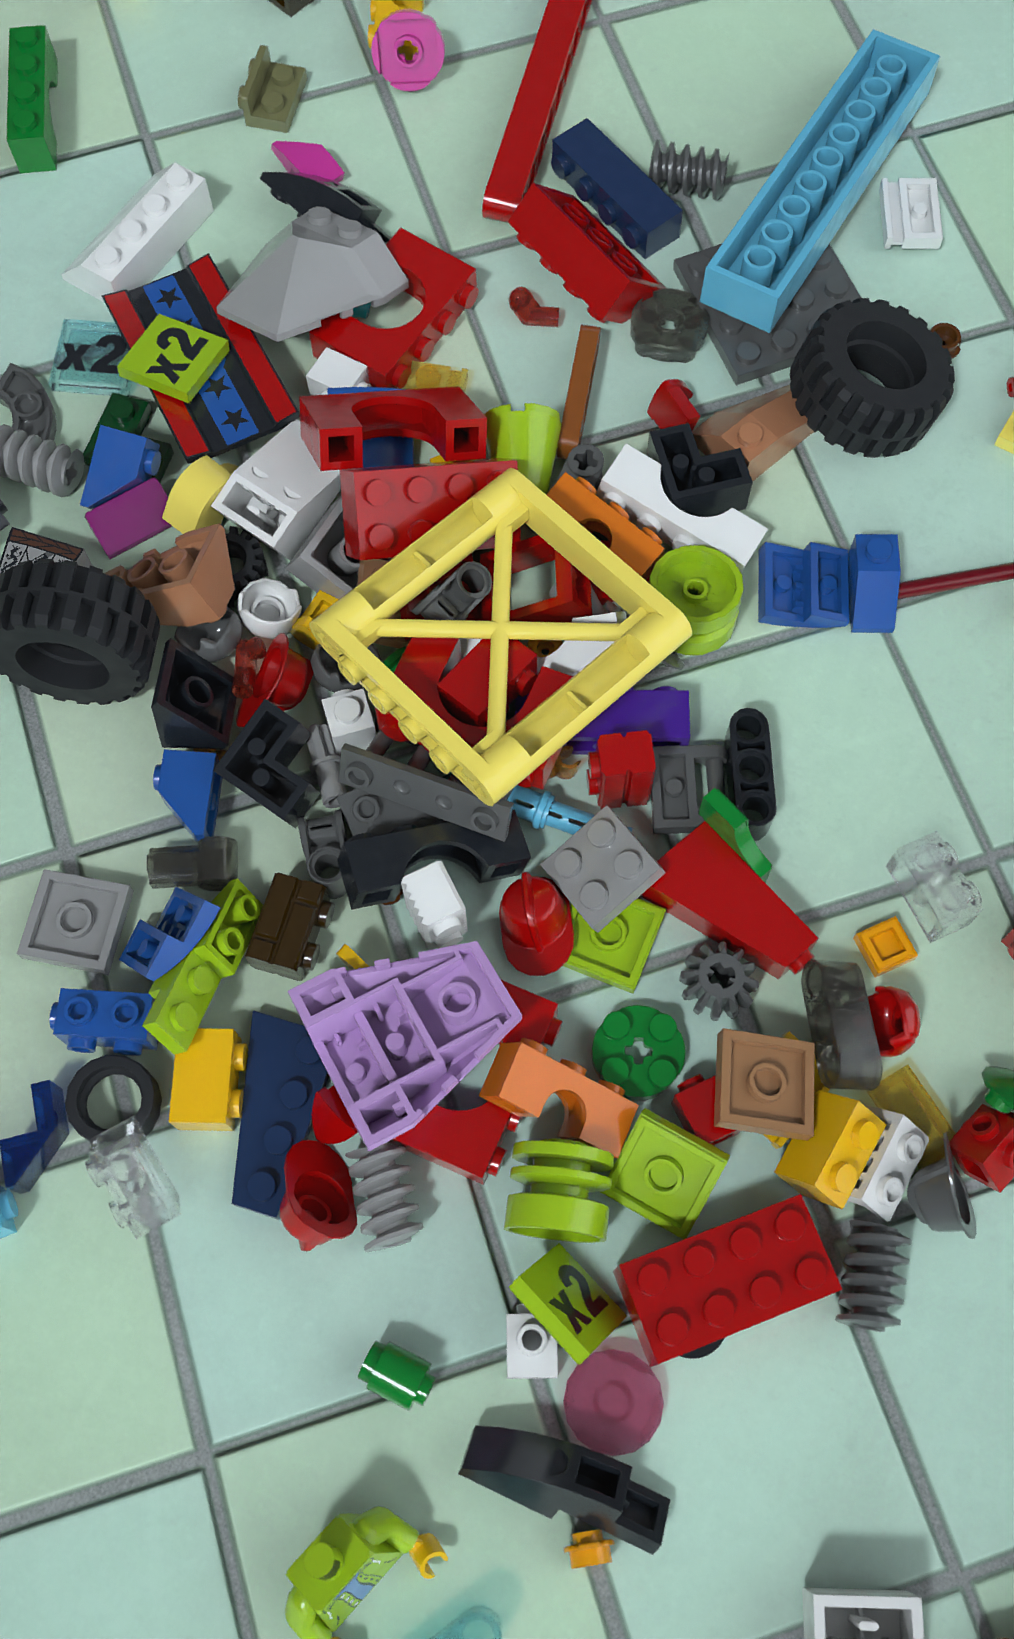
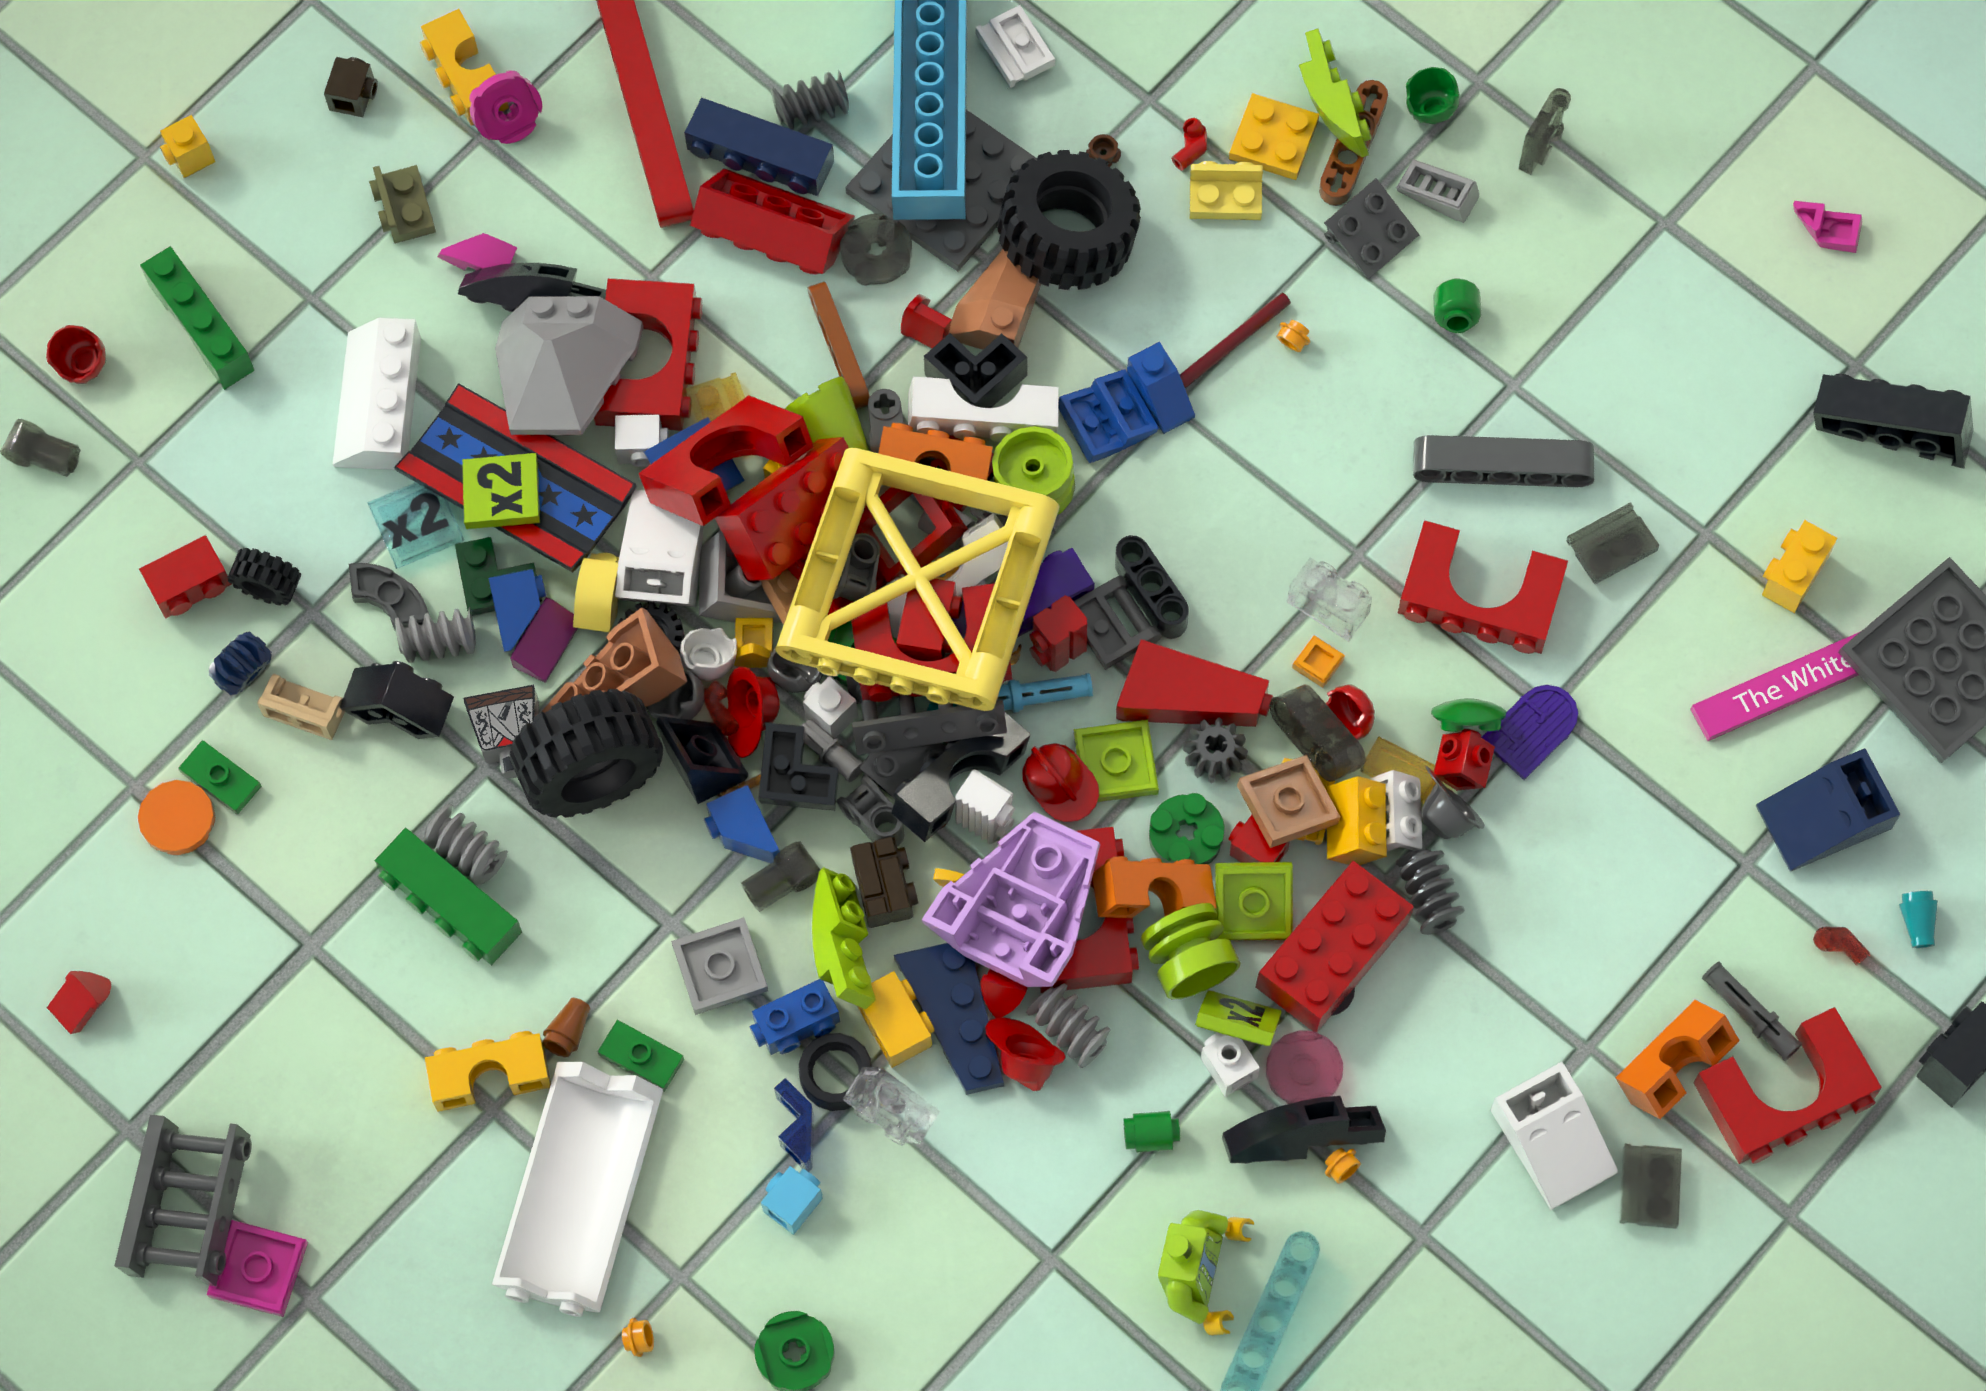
camera: 30 degrees left, 0 degrees up
blue slope [119,887,221,981] -> none
clear red arm [508,286,559,327] -> none
light grey plate [540,805,666,933] -> none
green tile [698,788,772,883] -> none

